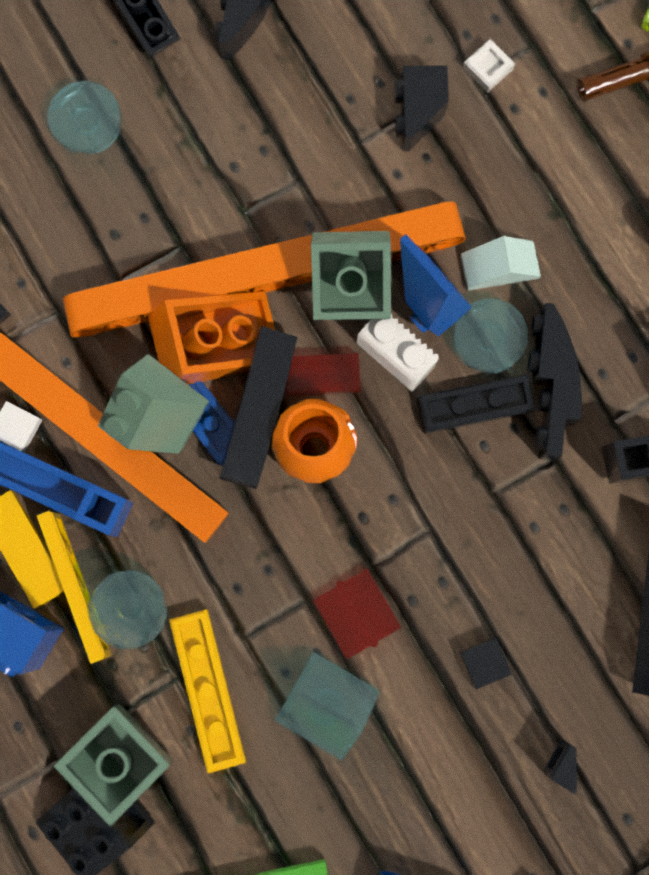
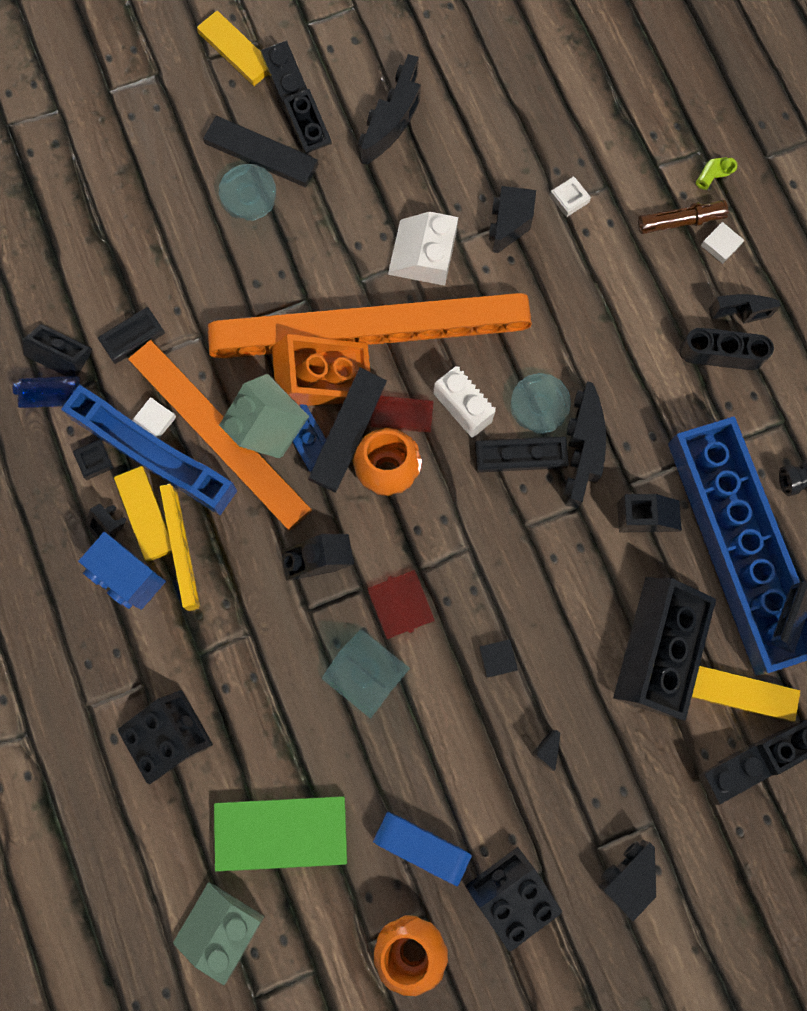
camera: 10 degrees right, 5 degrees down
sand green slope [54,704,174,826] -> none
clear light blue tile [88,570,167,649] -> none
yellow tile [169,609,246,773] -> none
sand green slope [311,231,391,320] -> none
blue slope [400,234,472,337] -> none
light aqua slope [460,236,541,291] -> none
none -> black tile [203,116,319,188]
none -> black slope [281,534,354,581]
none -> white slope [388,212,458,286]

